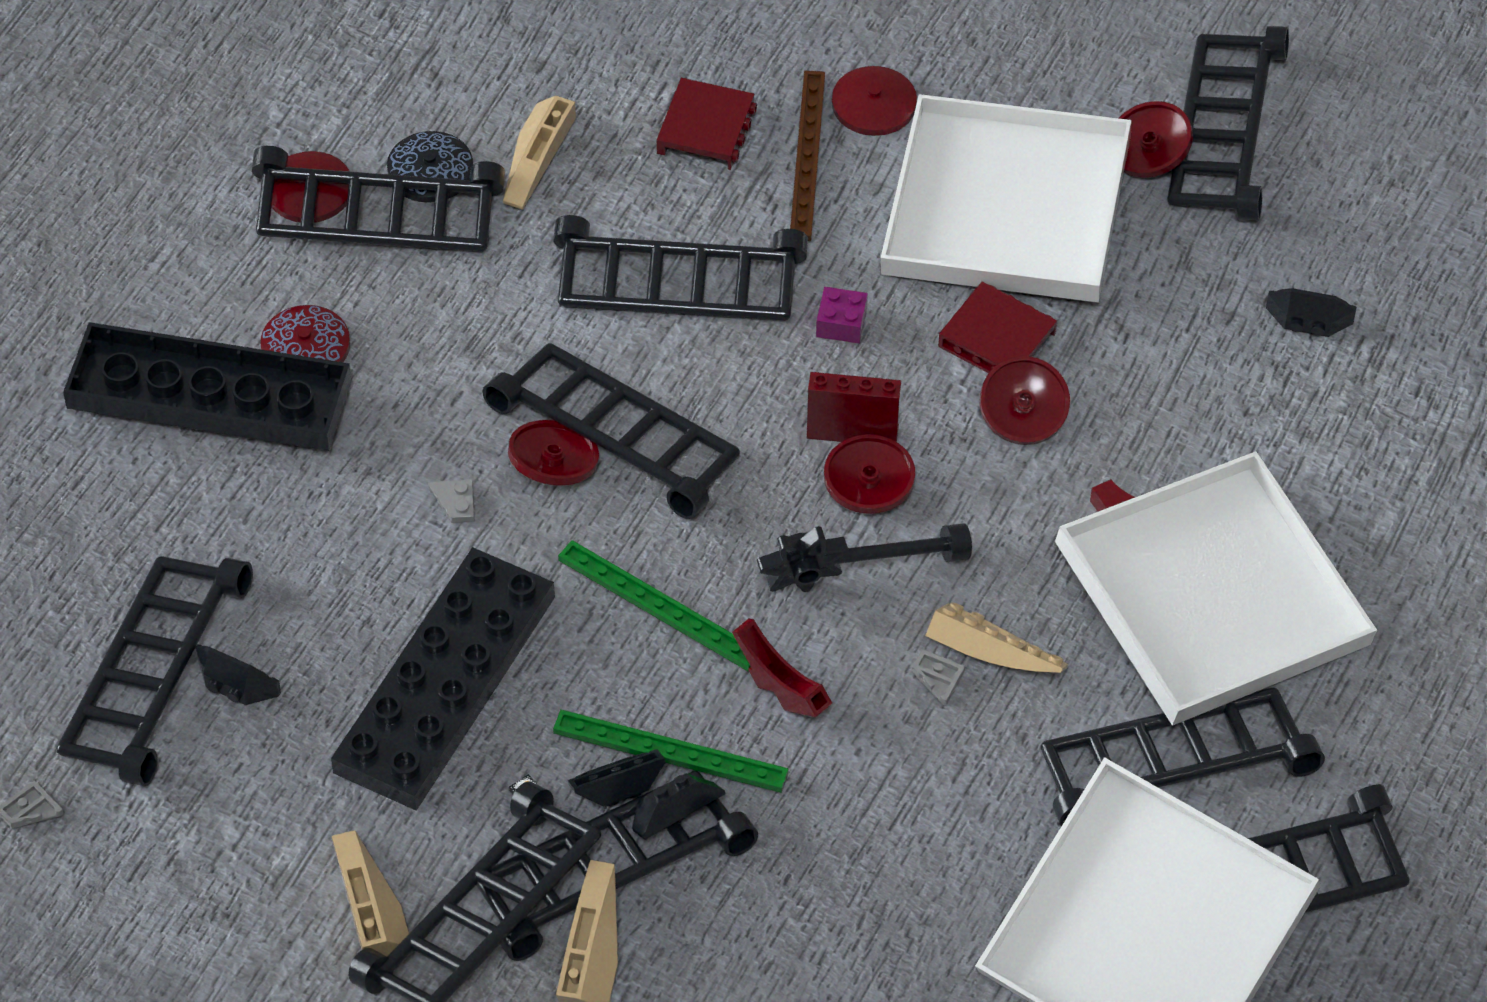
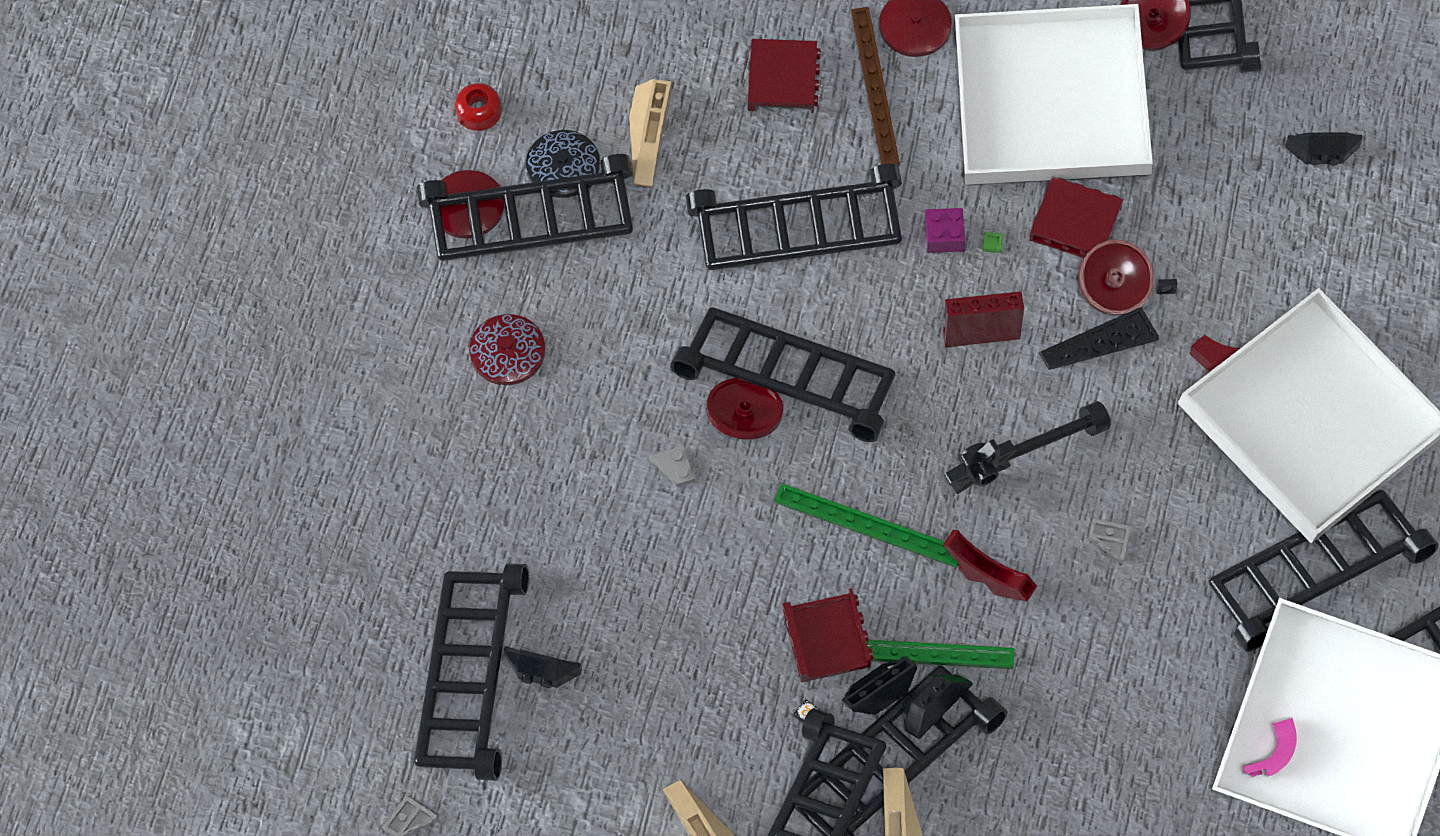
camera: 10 degrees left, 10 degrees up
black plate [63,322,352,451] -> none
black plate [331,547,555,811] -> none
dark red dish [824,434,915,514] -> none
tan wedge [926,602,1068,673] -> none
none -> red piece [455,83,502,131]
none -> dark red panel [782,588,874,683]
none -> bright green tile [983,232,1003,253]
none -> black wing [1040,307,1159,370]
none -> black tile [1156,279,1178,294]
none -> dark pink arch [1243,718,1297,777]

